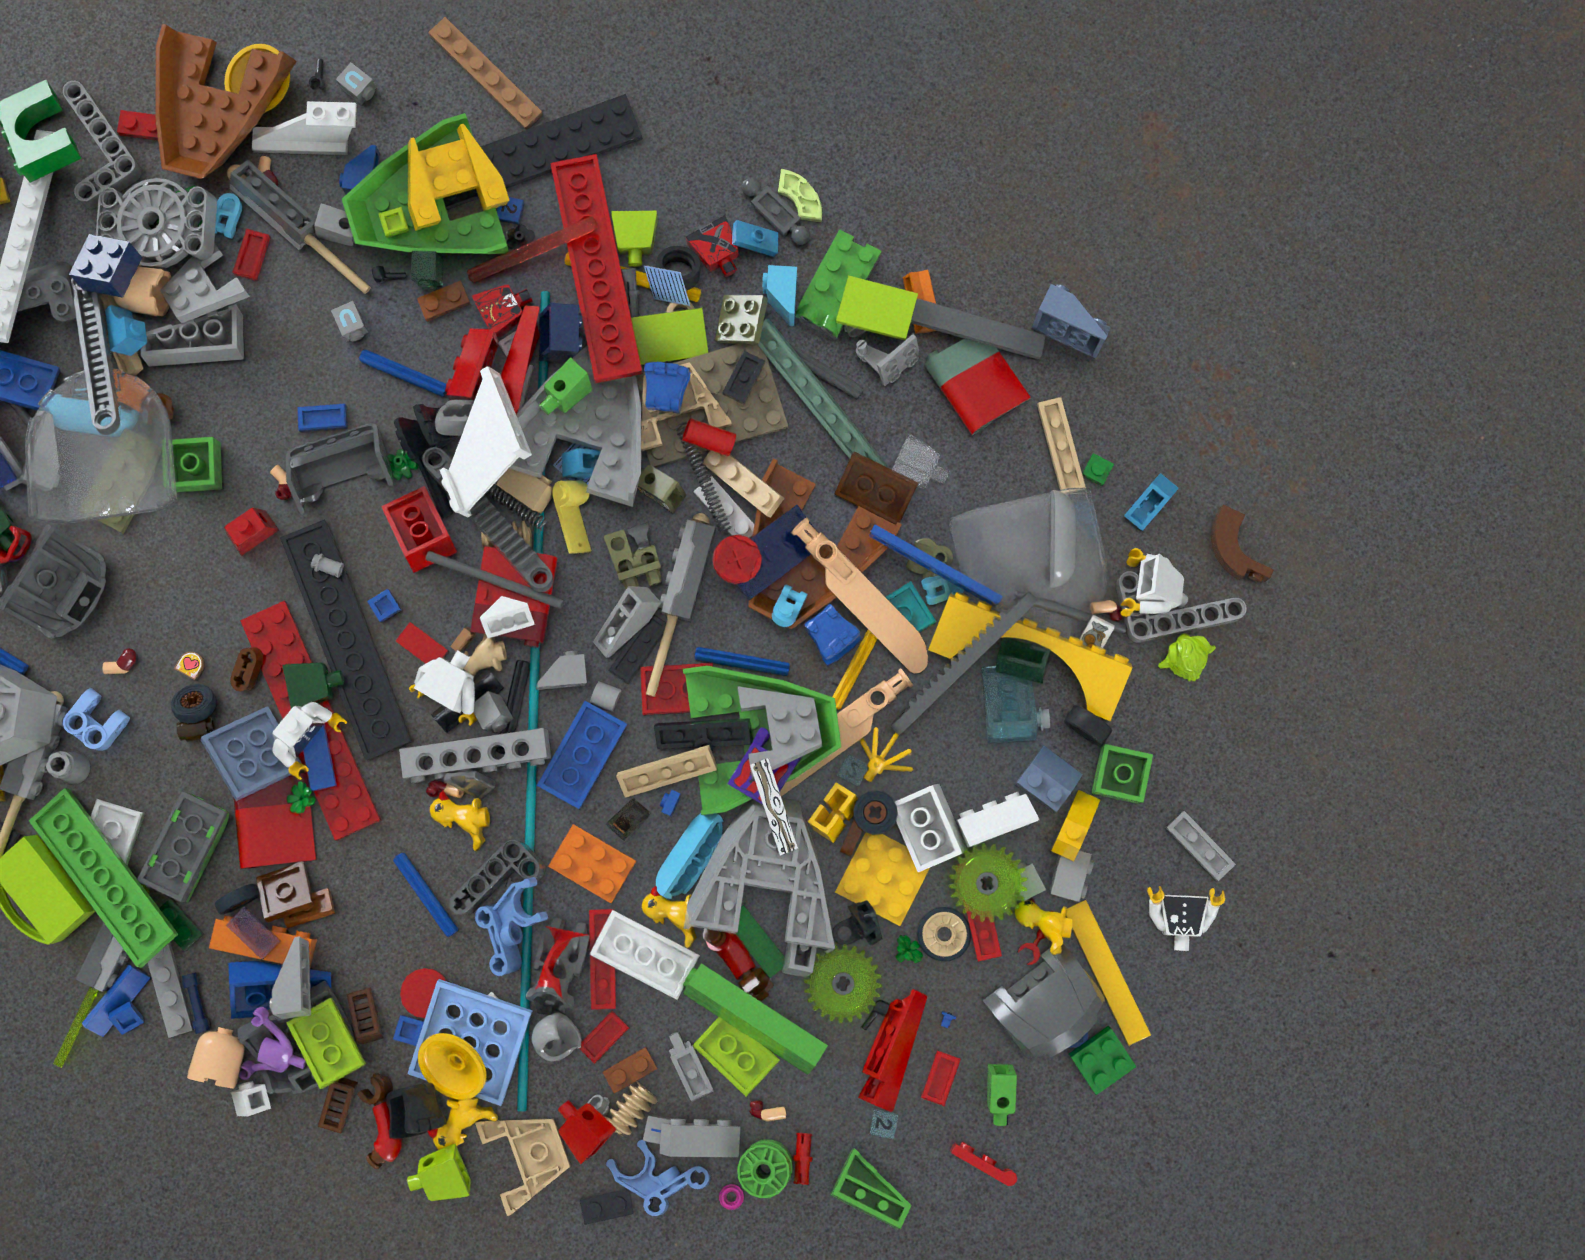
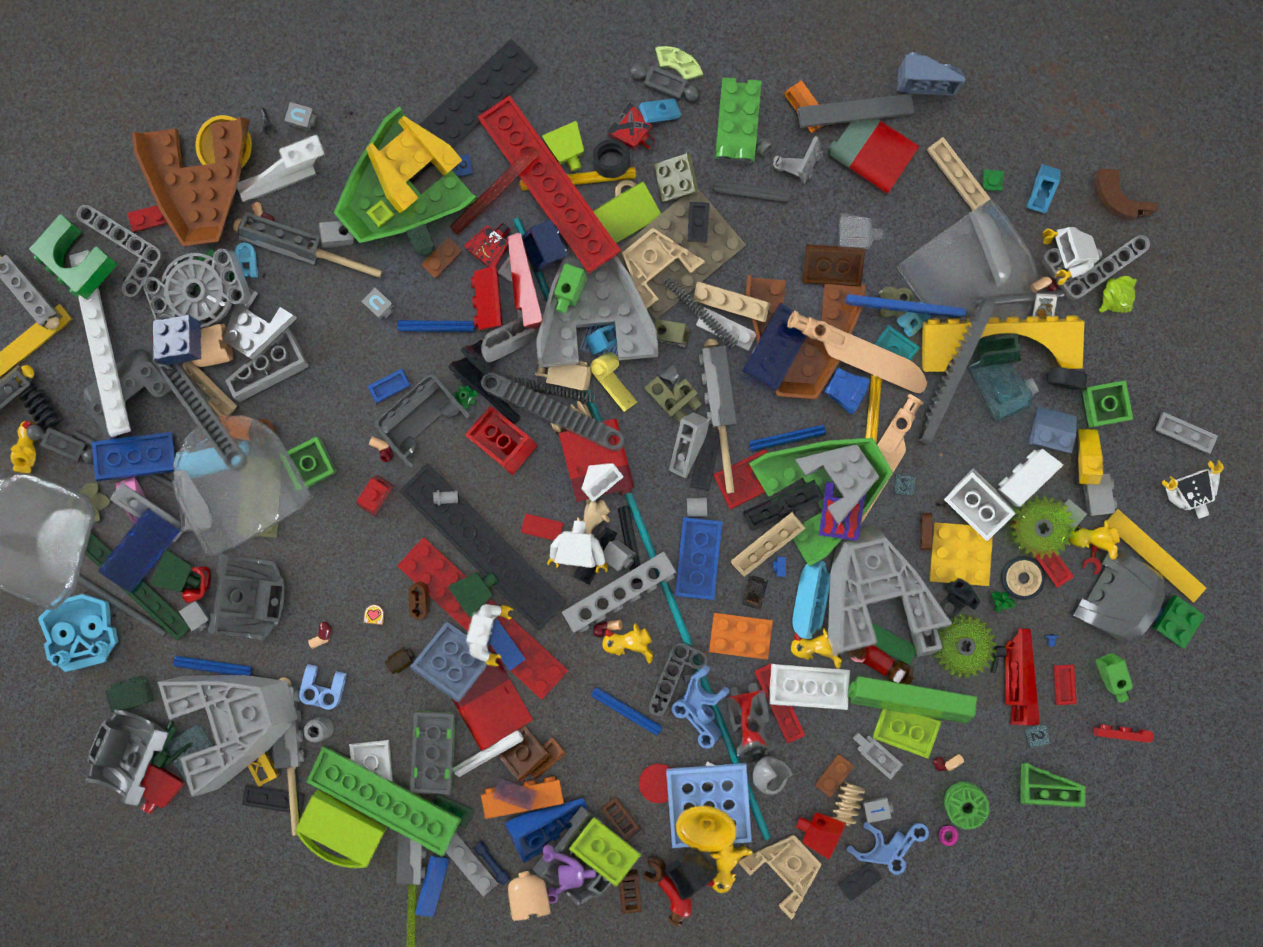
camera: 20 degrees left, 5 degrees up
dark azure arch [105,305,147,356] -> none
blue tile [108,1001,144,1035] -> none
black bush [171,684,216,724] -> none
black bush [214,884,259,915] -> none
white brick [231,1081,271,1116] -> none
red tile [232,229,271,281] -> none
light grey slope [270,937,311,1019] -> none
green plant [287,781,316,814] -> none
blue slope [339,145,380,194] -> none
blue plate [367,589,401,623] -> none
black hand [372,266,406,283] -> none
blue plate [393,1015,424,1046] -> none
lime torso [407,1144,471,1201] -> none
dark grey piece [426,551,564,609] -> none
medium nougat plate [428,17,543,130] -> none
white piece [440,366,532,517] -> none
flat silver tile [444,771,495,799] -> none
medium nougat tile [450,627,476,652] -> none
black plant [506,224,535,254] -> none
light grey slope [536,651,587,690] -> none
red tile [579,1010,630,1064] -> none
light grey plate [588,1095,610,1116] -> none
dark grey pin [621,268,640,317] -> none
light blue sticker [644,266,690,306] -> none
blue piece [644,362,691,414] -> none
light grey brick [660,1119,740,1157] -> none
red pin [682,418,736,456] -> none
red tile [712,535,762,584] -> none
sticker [750,758,798,855] -> none
sand green tile [757,318,888,467] -> none
medium azure slope [762,265,797,326] -> none
medium azure plate [772,584,808,627] -> none
red pin [793,1133,813,1185] -> none
yellow piece [808,782,858,843] -> none
lime tile [836,275,918,341] -> none
black bush [853,790,898,835] -> none
yellow plant [859,727,913,782] -> none
none -> white axle [453,731,523,777]

